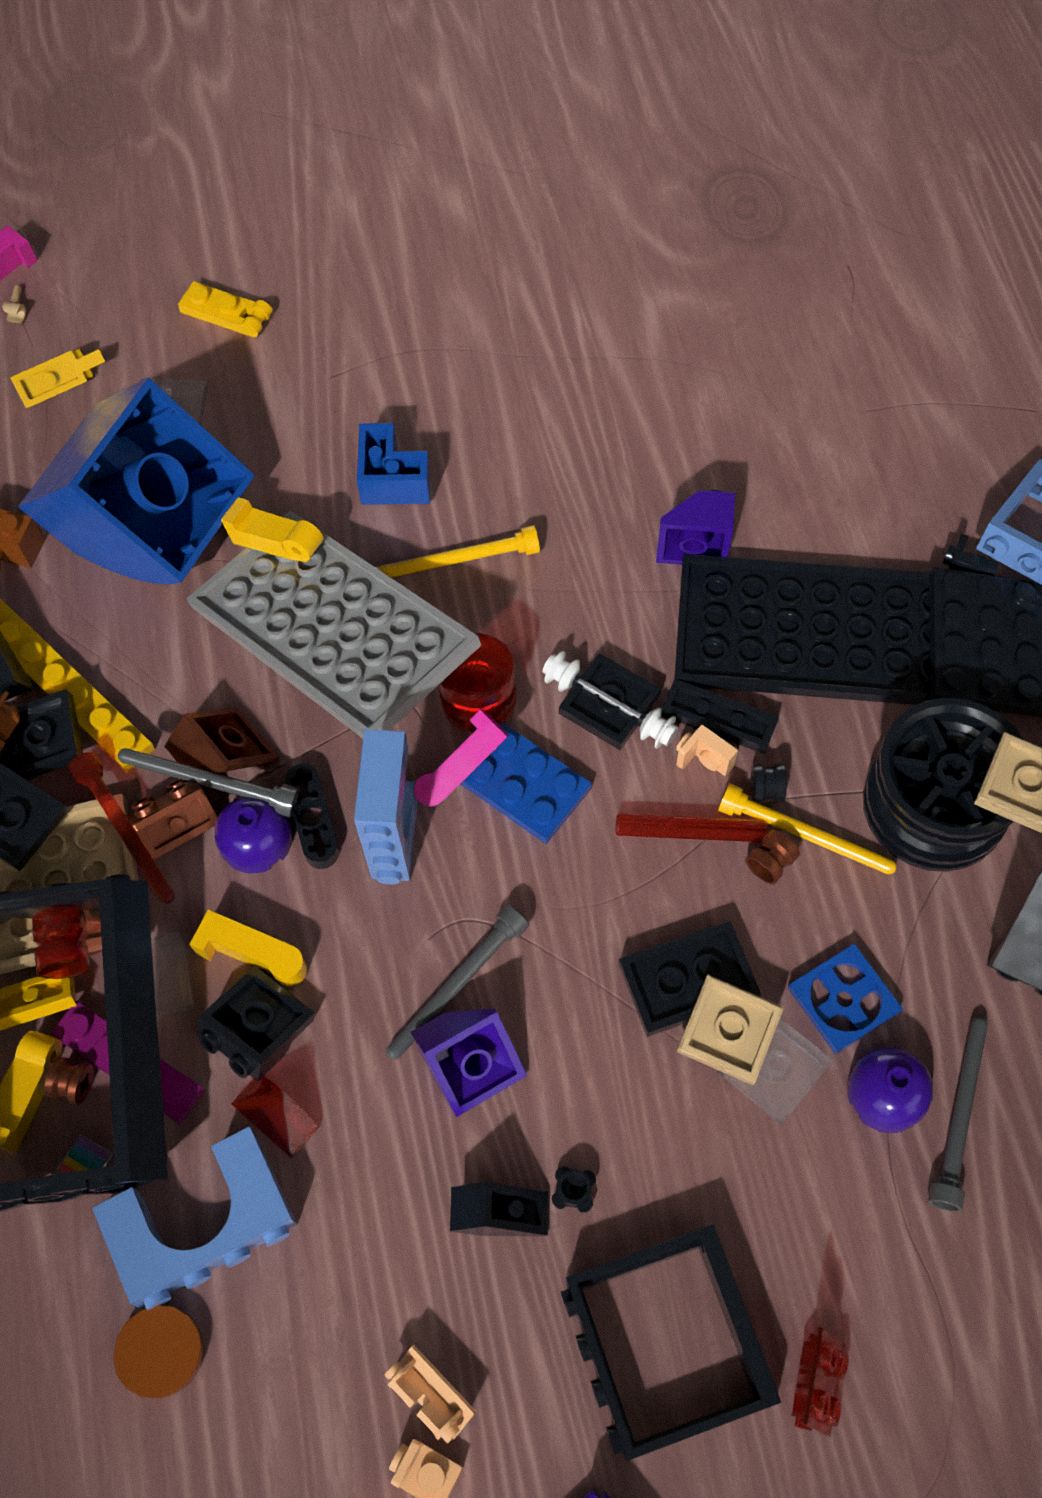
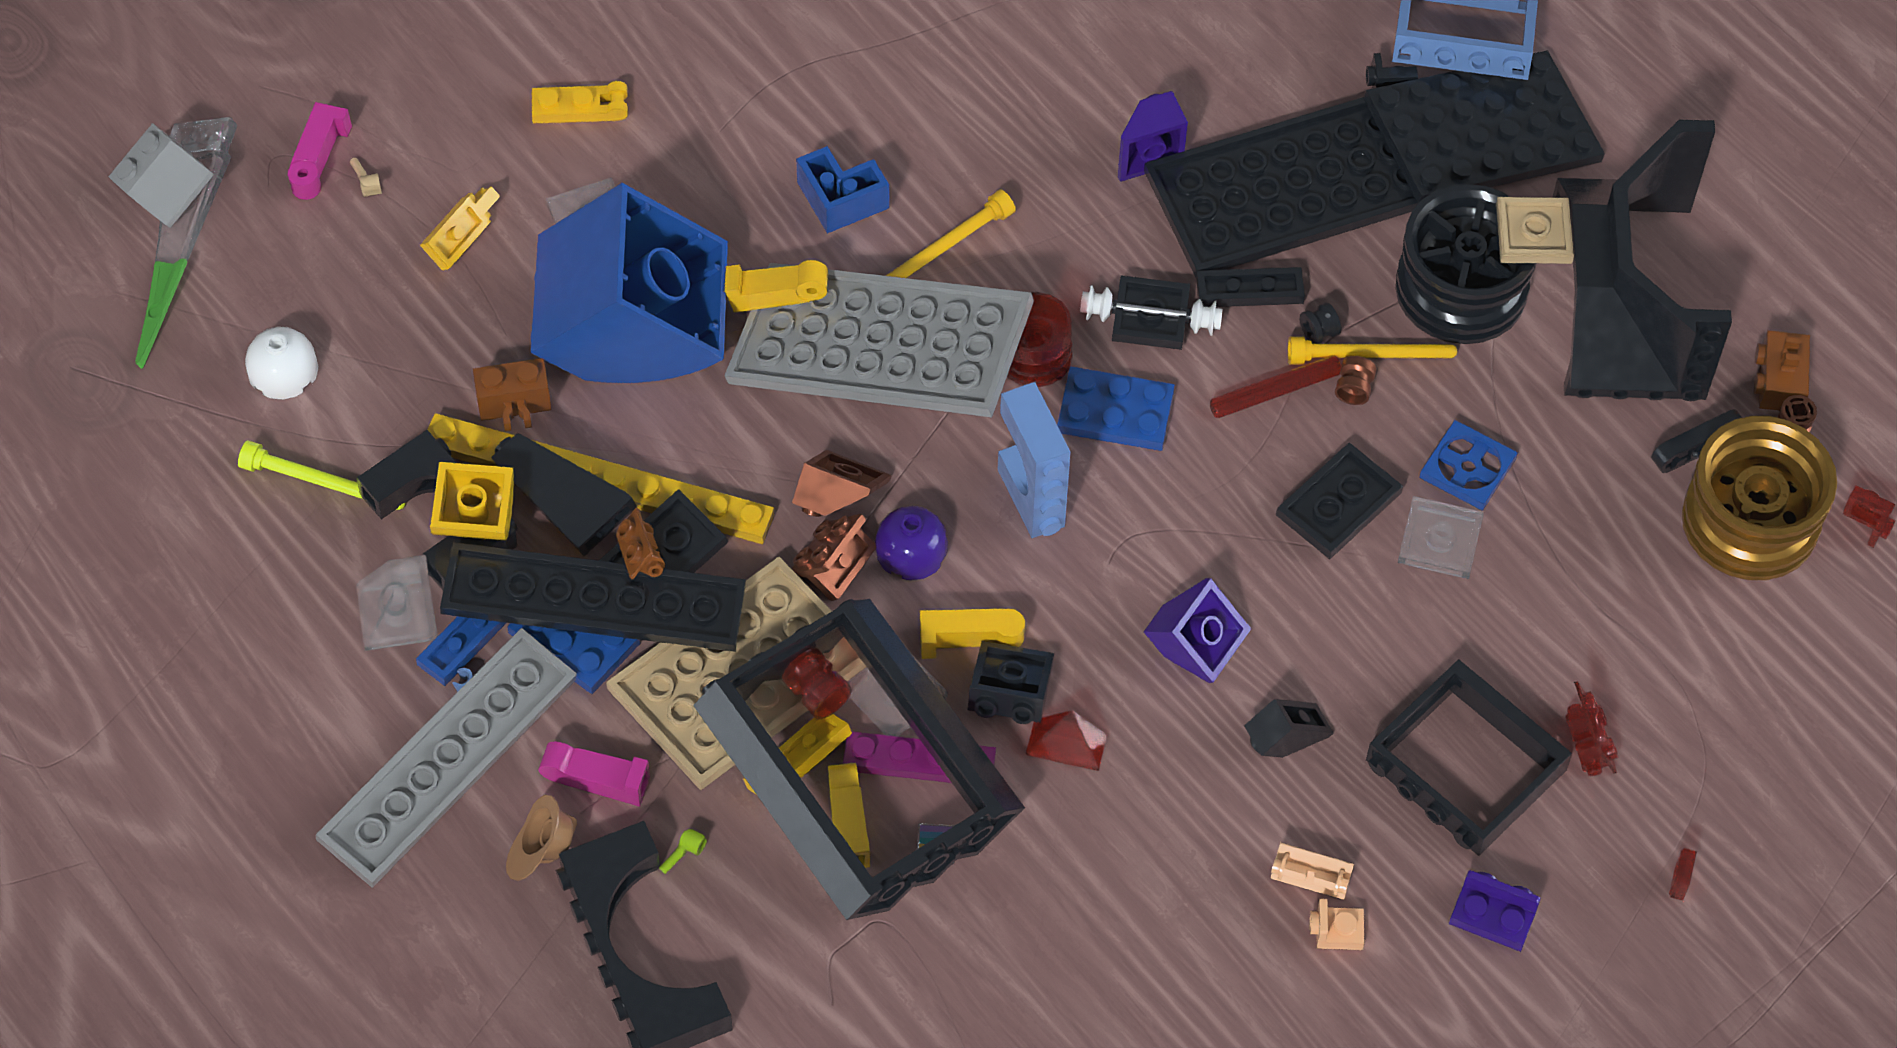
camera: 30 degrees left, 5 degrees down
copper wheel [44,1056,94,1105] -> none
clear red piece [68,752,175,904] -> none
medium blue arch [92,1126,297,1310] -> none
dark orange tile [113,1305,204,1399] -> none
dark grey piece [118,748,299,818] -> none
black beam [285,764,339,869] -> none
dark grey piece [386,905,529,1060] -> none
dark pink leg [414,708,509,806] -> none
black plate [552,1166,596,1213] -> none
light nougat bracket [676,725,738,776] -> none
tan plate [676,975,784,1085] -> none
dark purple cylinder [847,1047,933,1134] -> none
dark grey piece [928,1016,988,1212] -> none

